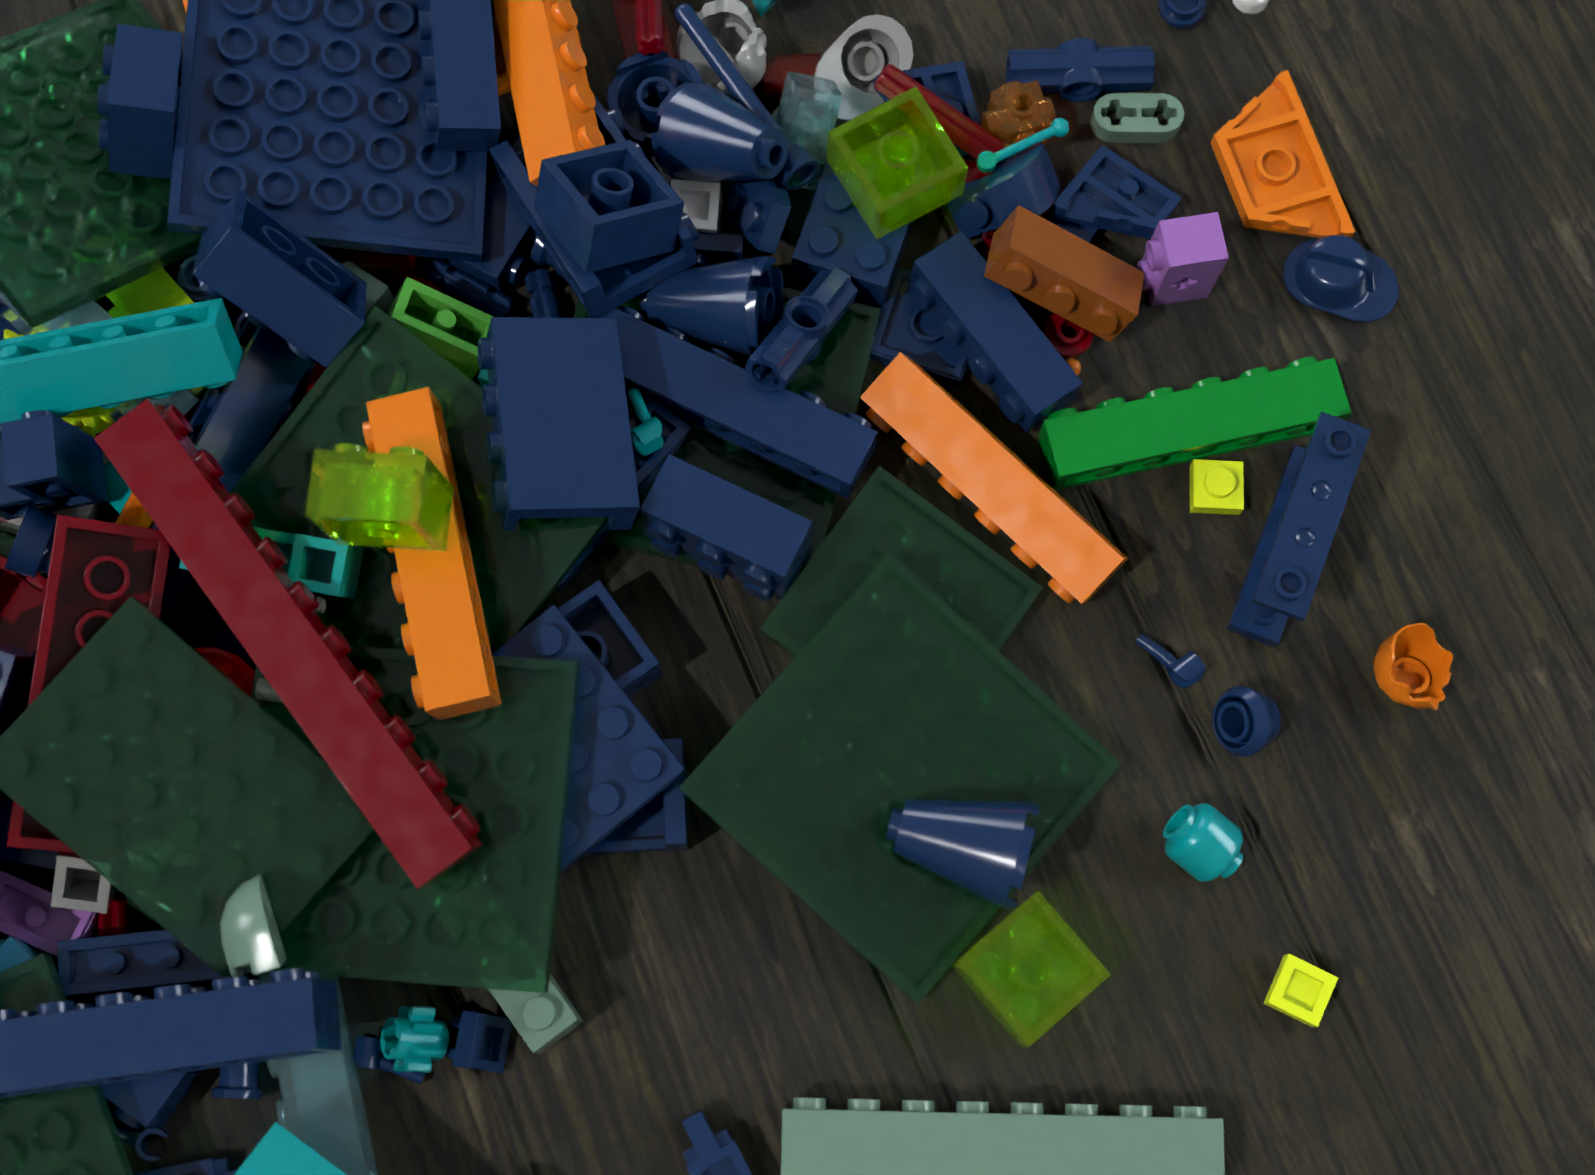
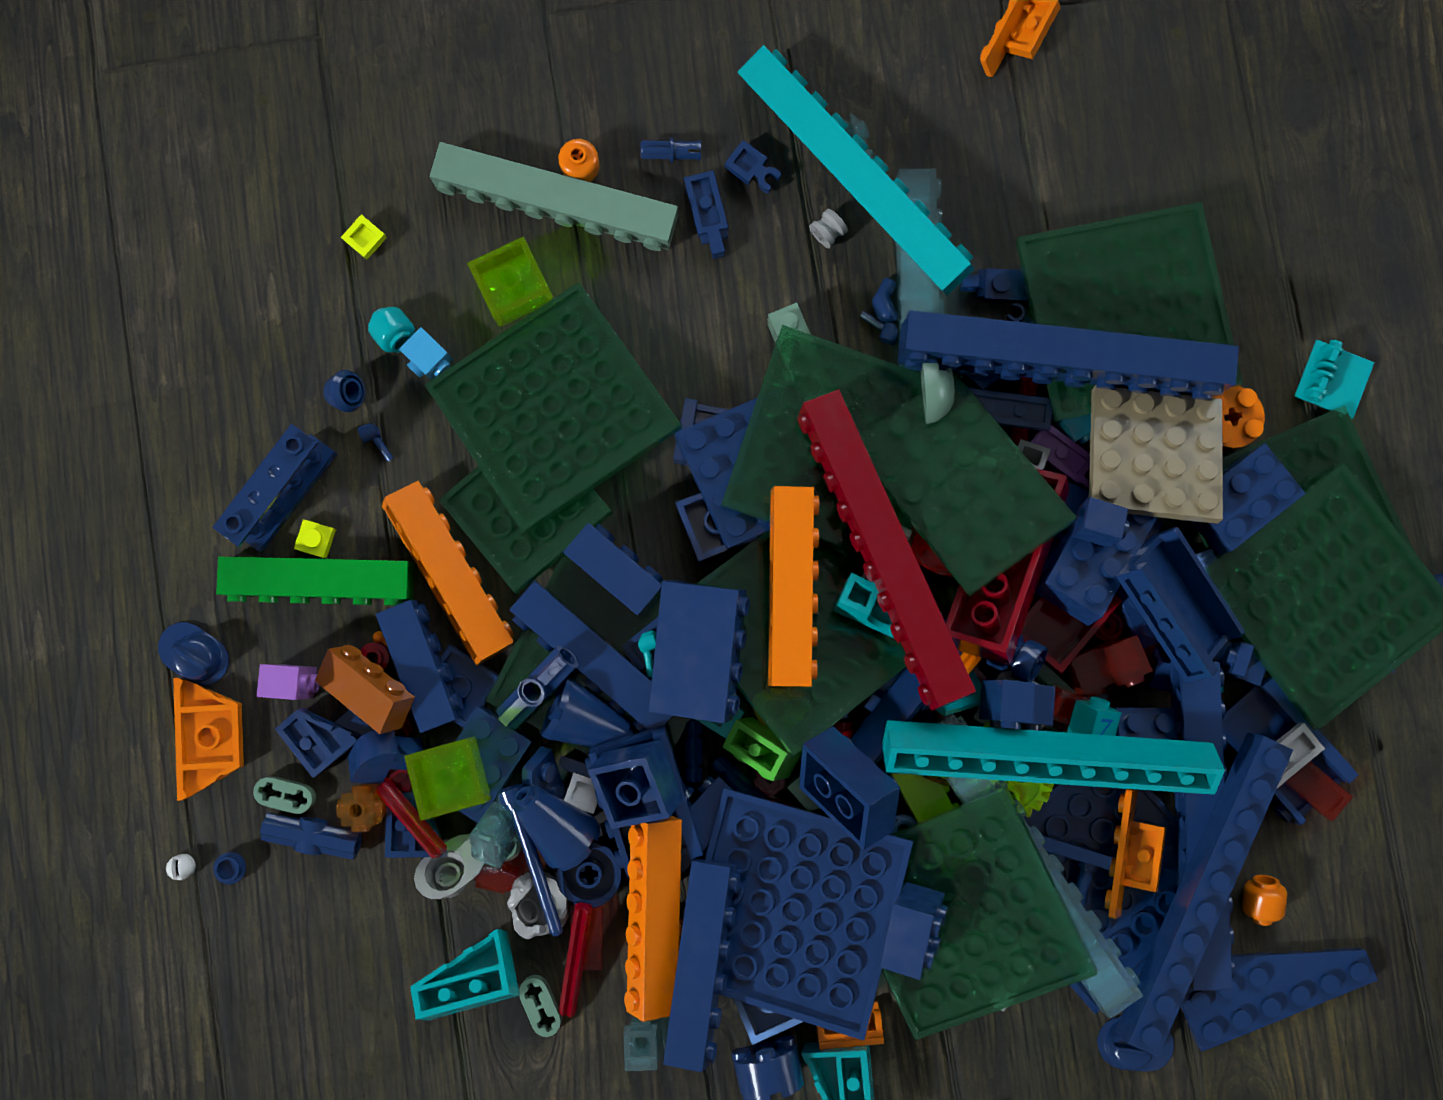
camera: 165 degrees left, 10 degrees up
clear neon green brick [305,443,454,551] -> none
teal gear [380,1006,449,1073] -> none
dark blue tile [445,1011,512,1073] -> none
dark blue cone [886,800,1040,911] -> none
teal hinge [977,118,1069,173] -> none
orange hair [1373,623,1453,710] -> none
none -> dark azure brick [399,327,453,381]
none -> dark blue arm [872,278,898,323]

